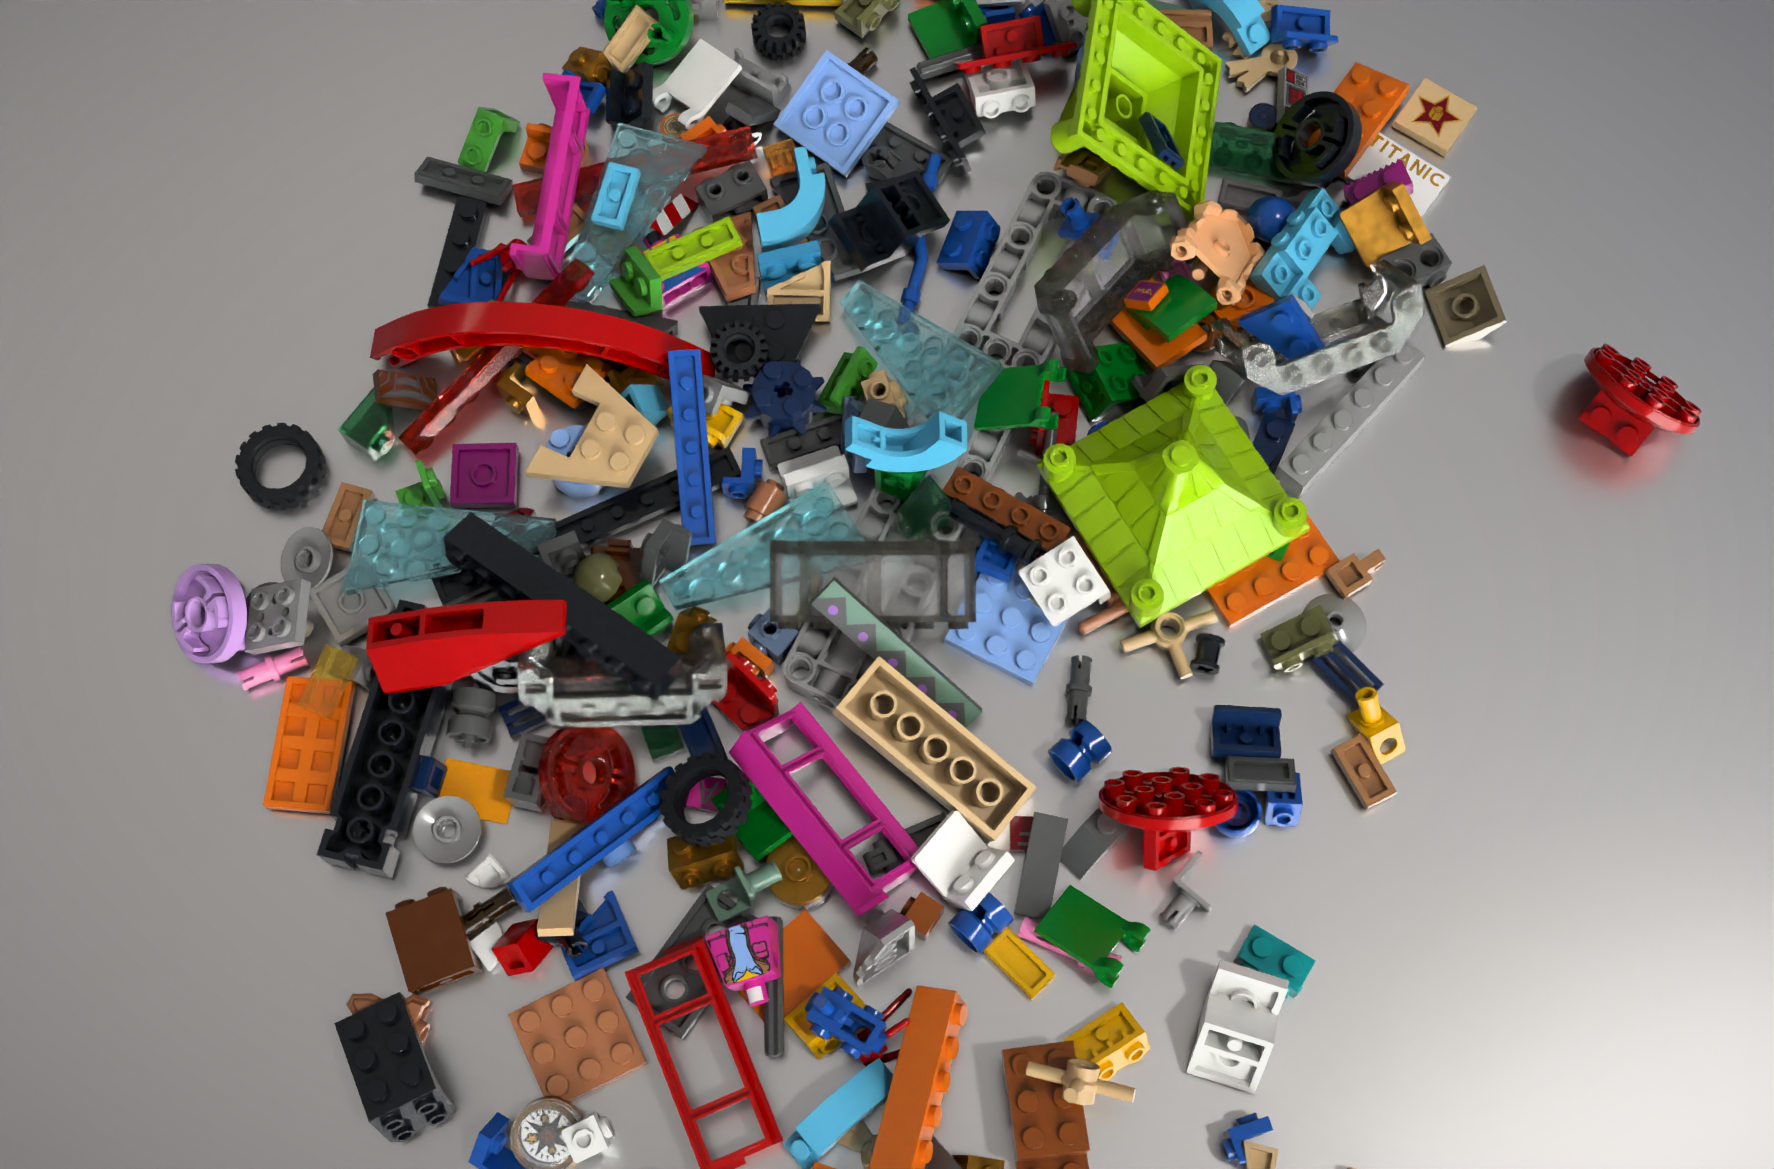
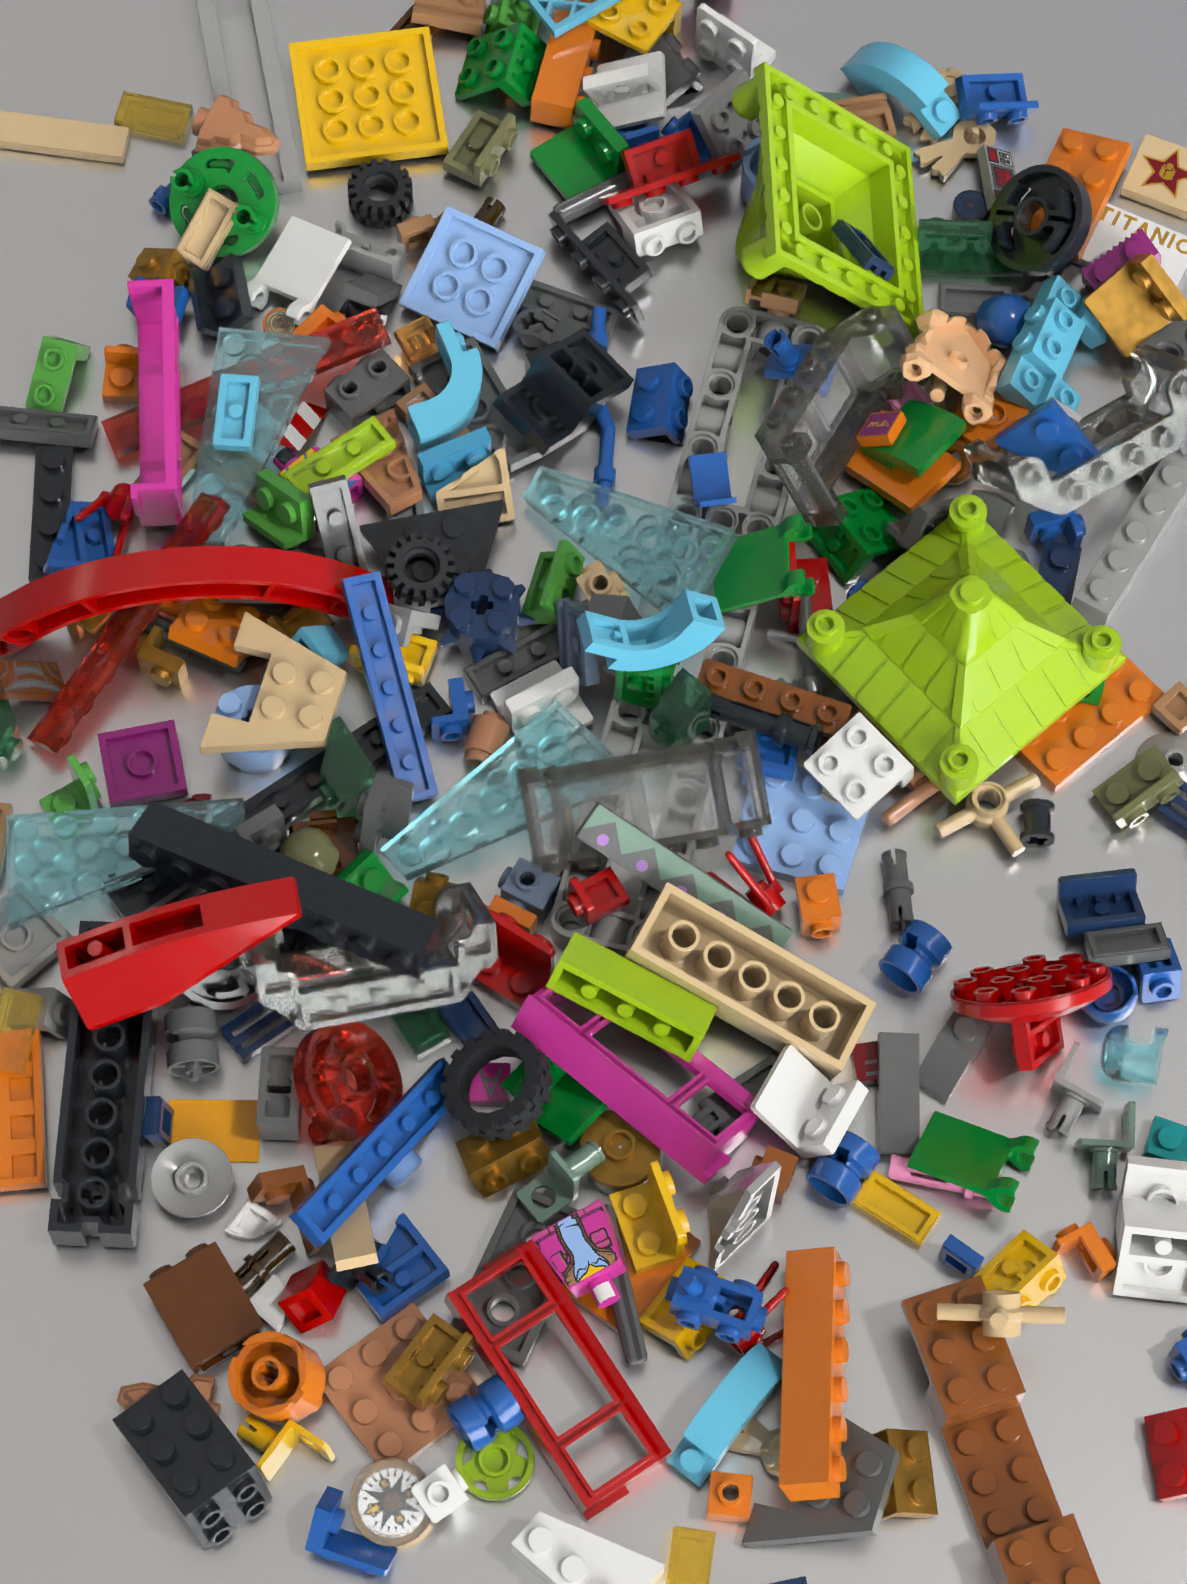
camera: 15 degrees left, 5 degrees down
none -> orange brick [228,1331,326,1425]
none -> yellow bracket [236,1414,336,1481]
none -> dark orange bracket [247,1165,326,1256]
none -> plate [307,475,368,571]
none -> clear green slope [318,716,377,815]
none -> pearl gold bracket [382,1313,475,1413]
none -> medium nougat plate [396,212,444,254]
none -> blue wheel [445,1374,525,1453]
none -> lime wheel [456,1427,535,1501]
none -> lime brick [546,932,718,1063]
none -> red bracket [565,866,630,926]
none -> yellow bracket [608,1160,690,1275]
none -> blue bracket [688,451,737,508]
none -> red plant [707,820,786,915]
none -> orange bracket [794,873,842,938]
none -> blue tile [938,1234,985,1279]
none -> orange bracket [1052,1222,1117,1283]
none -> sand green bracket [1074,1101,1136,1191]
none -> clear light blue helmet [1100,1024,1168,1087]

